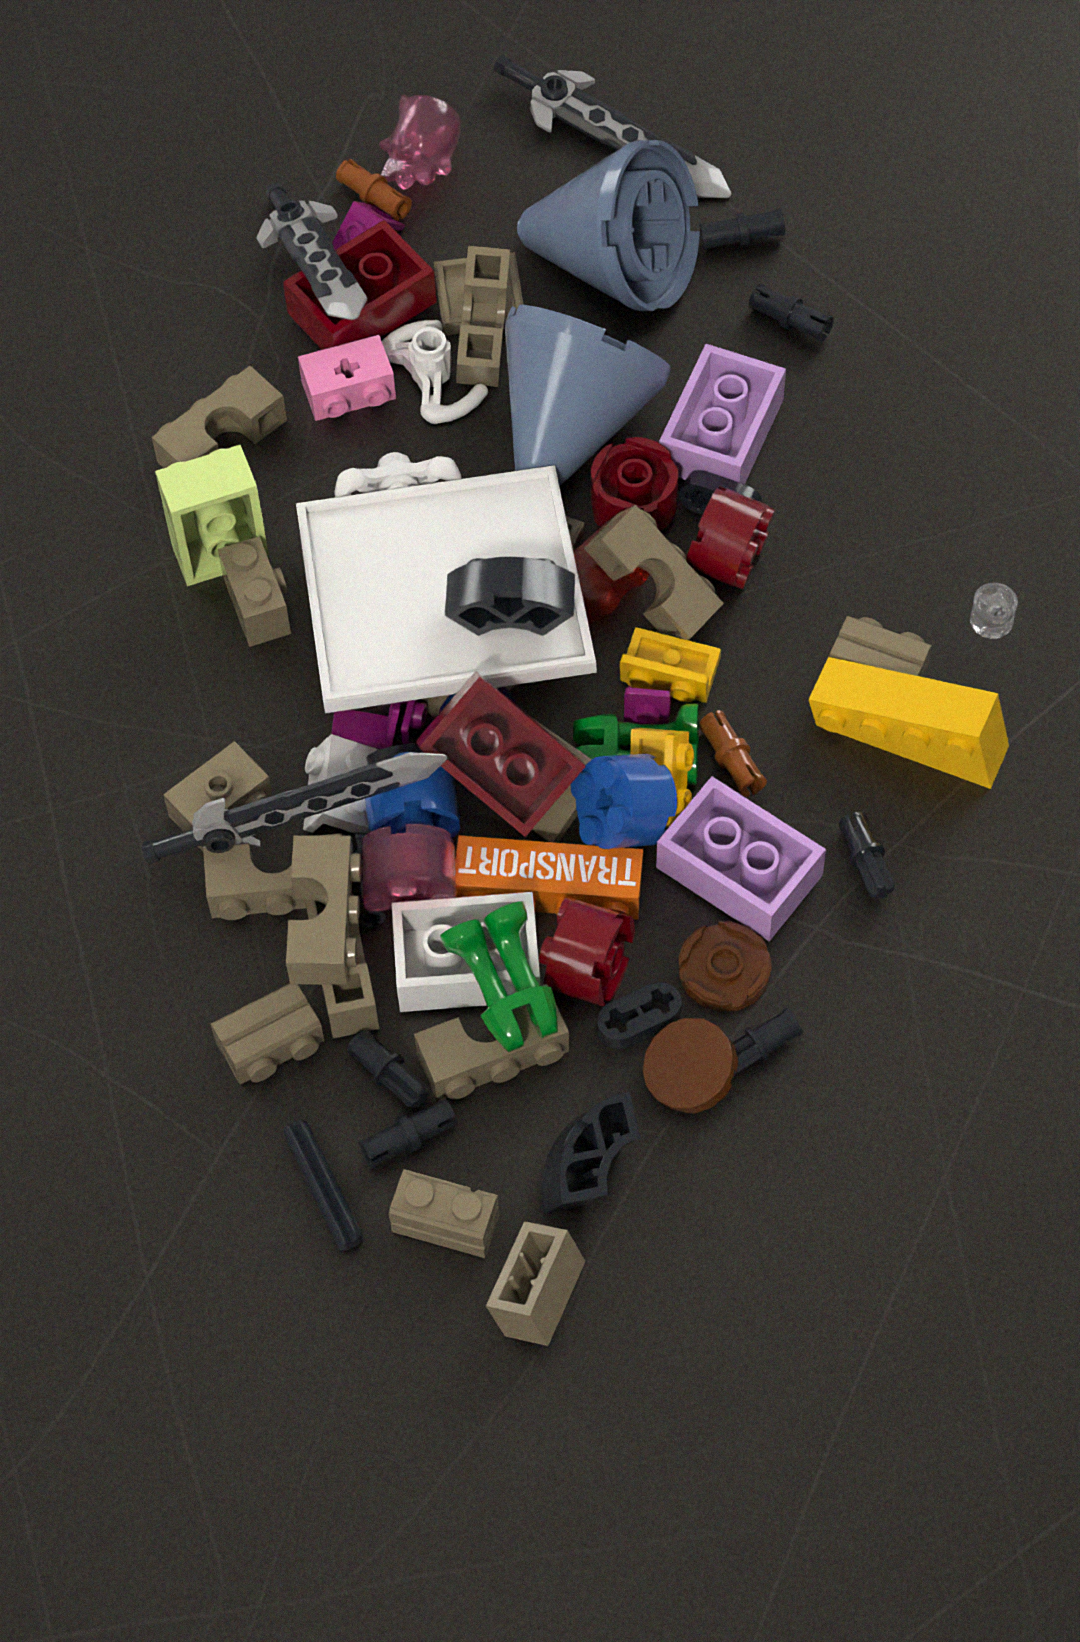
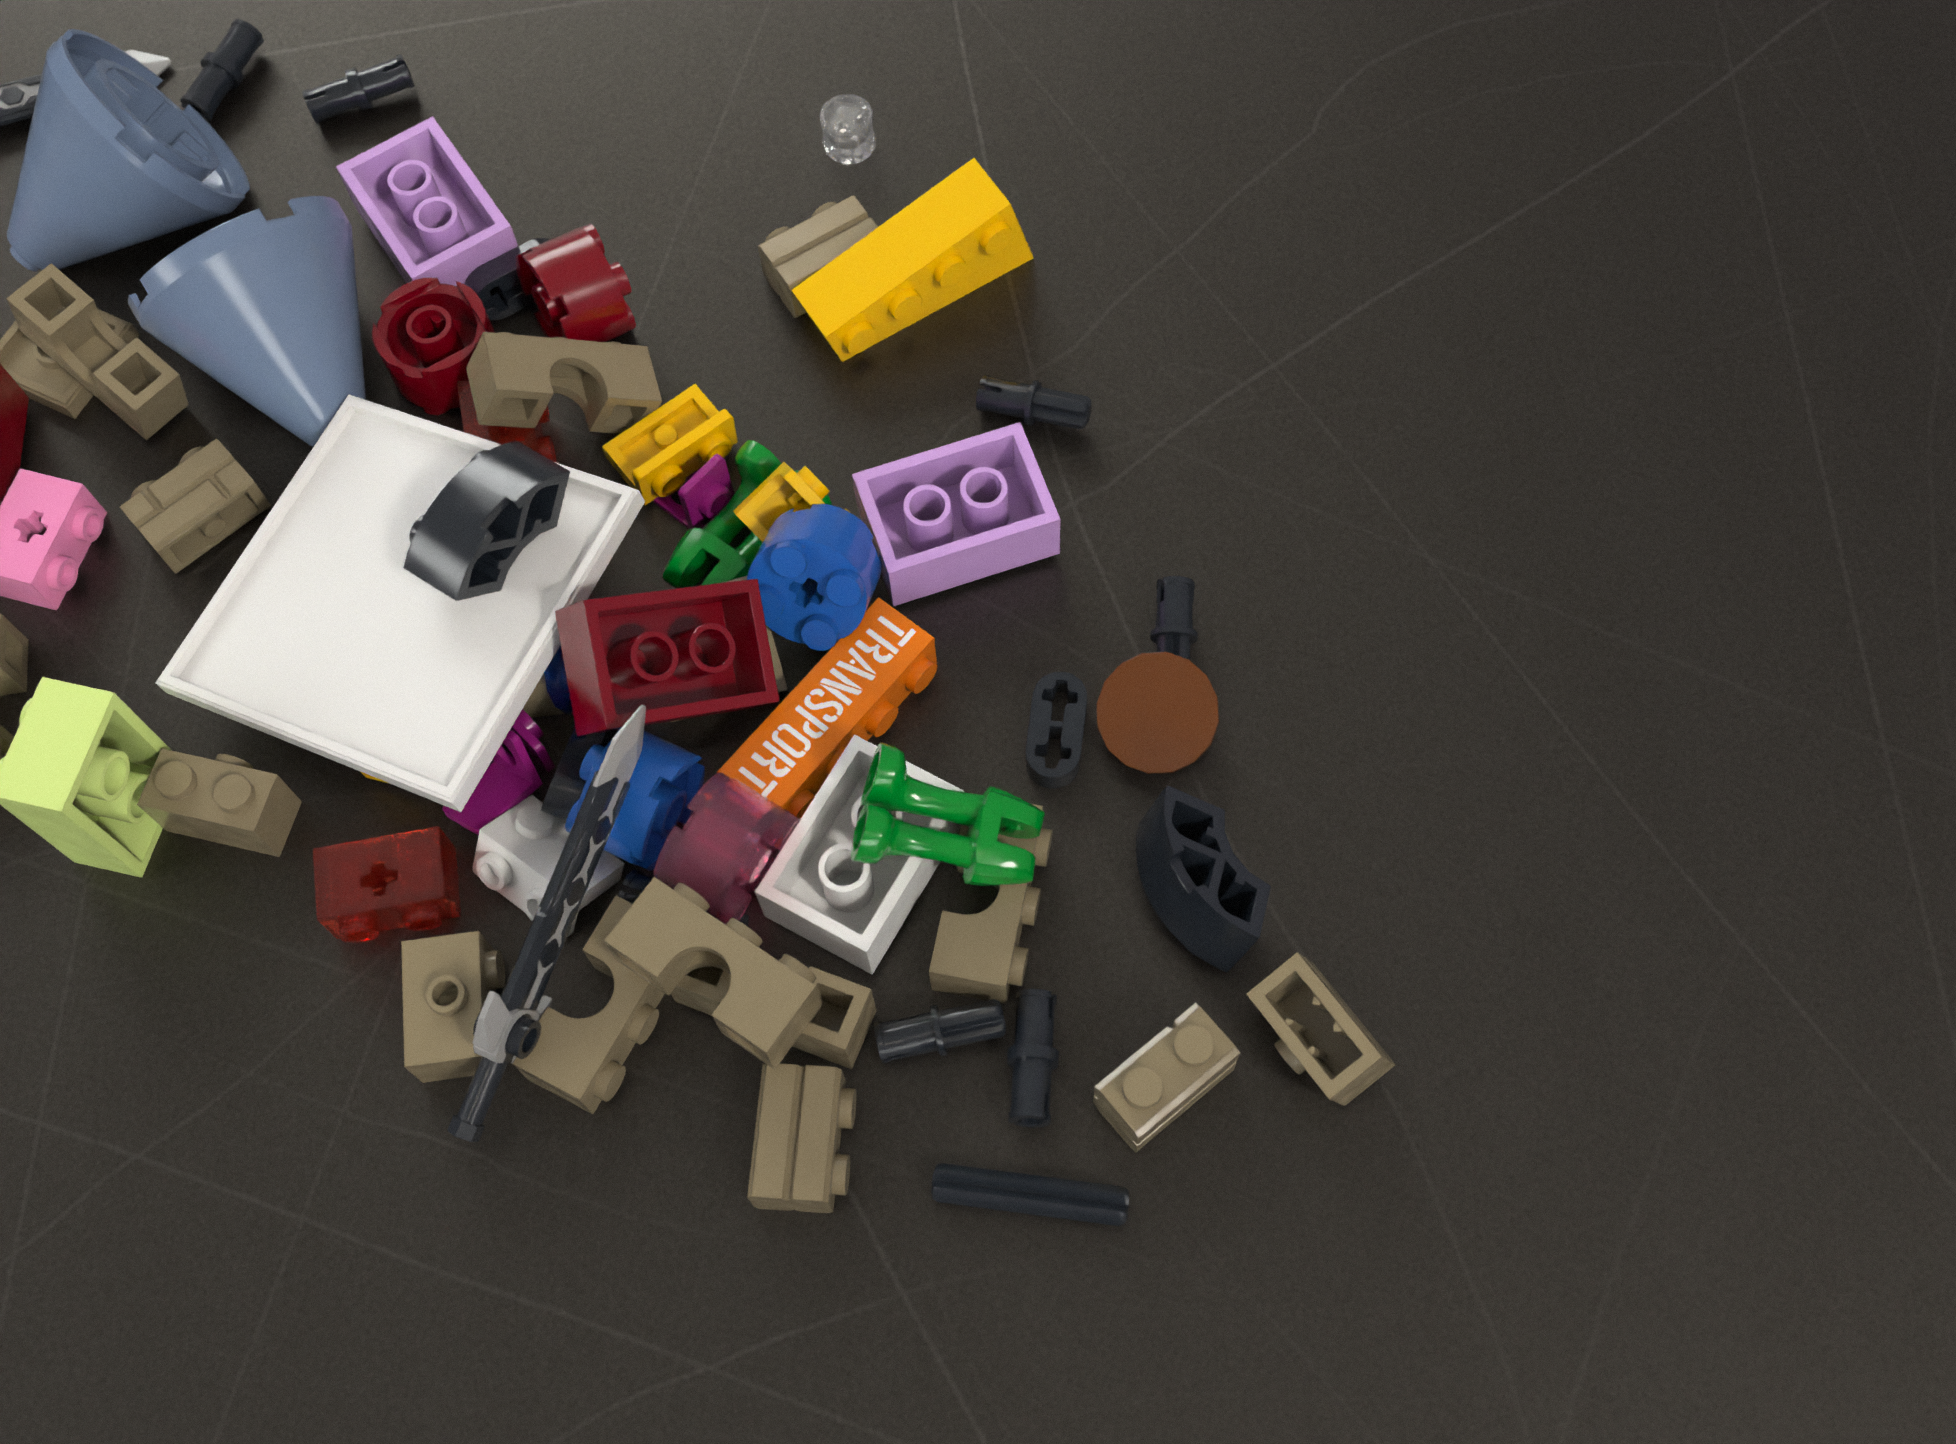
camera: 55 degrees left, 5 degrees up
white piece [334,452,462,498] -> none
white piece [382,320,488,424] -> none
dark red brick [539,898,635,1006] -> none
reddish brown tile [678,921,772,1012] -> none
dark orange pin [699,710,767,797] -> none
none -> dark tan brick [119,438,271,574]
none -> clear red brick [313,826,461,942]

